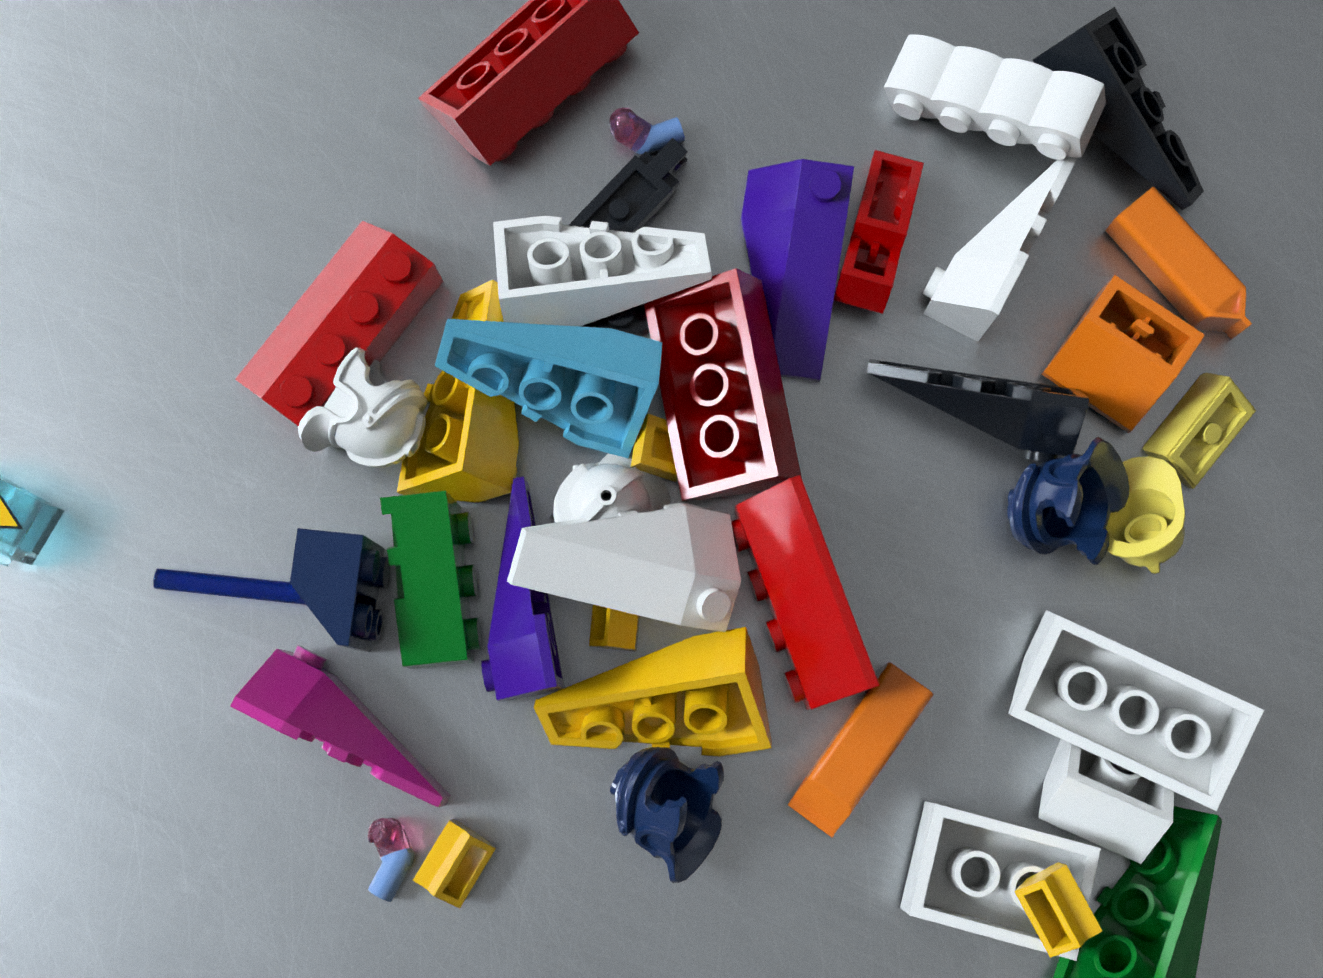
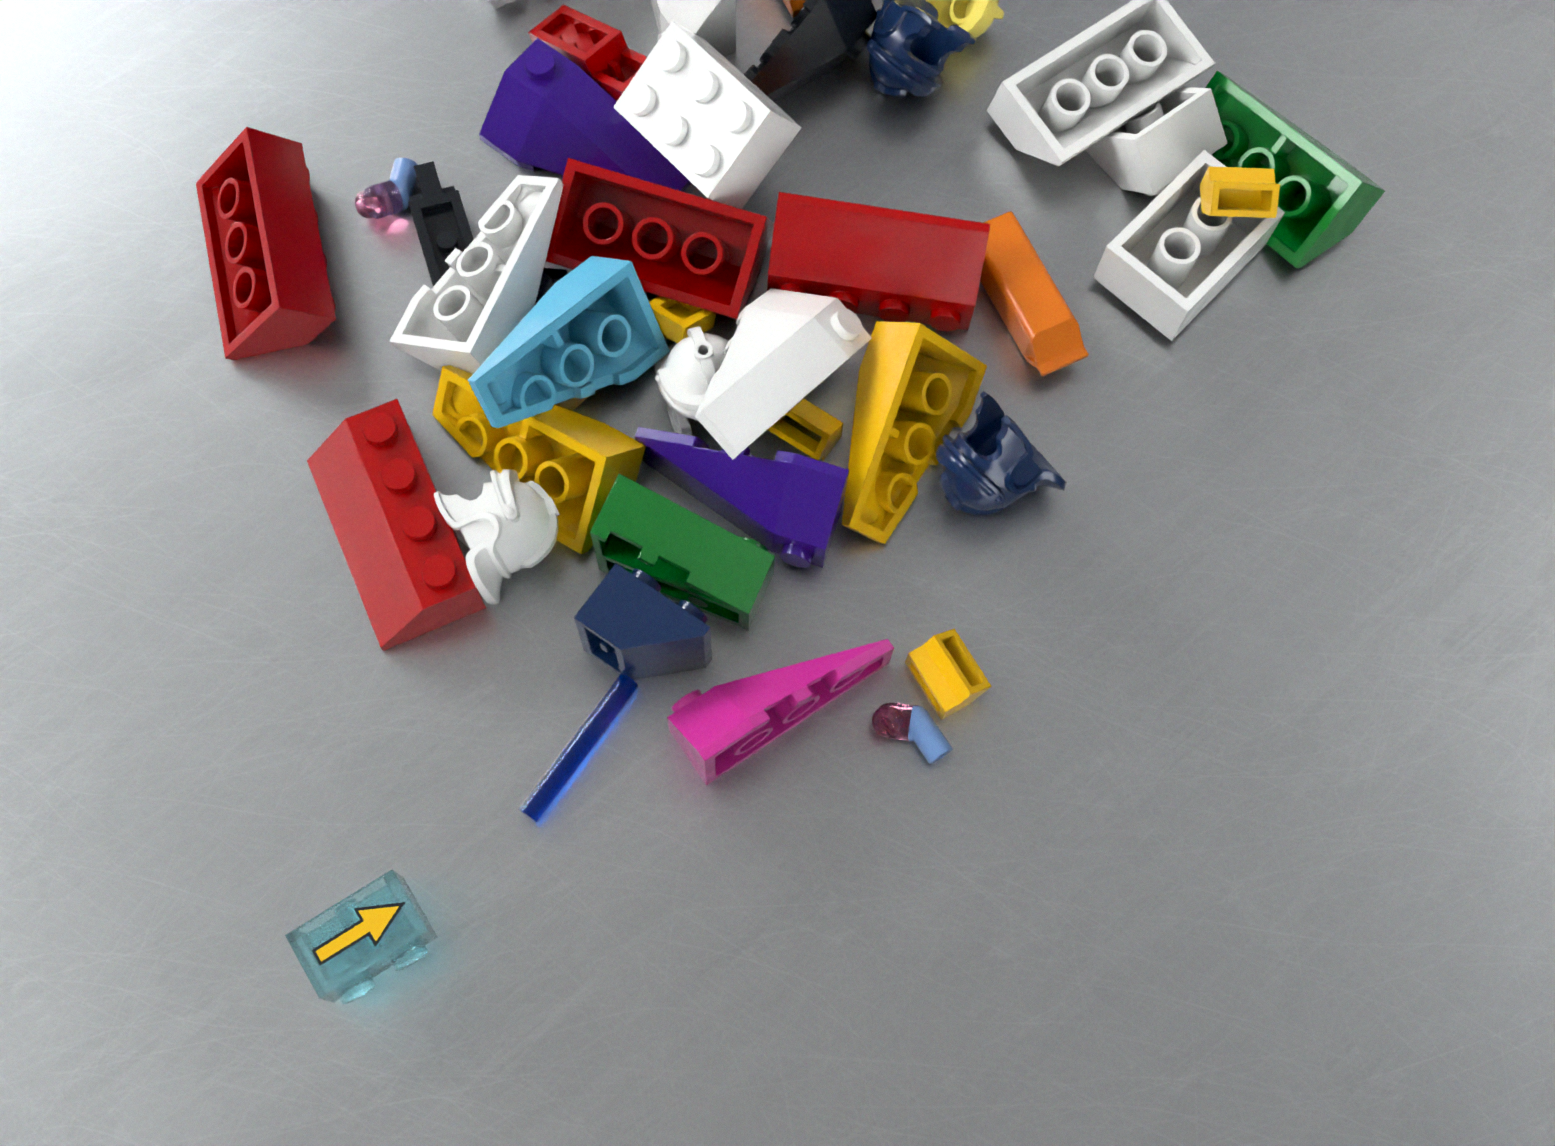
camera: 70 degrees left, 10 degrees down
none -> white brick [614,21,802,209]

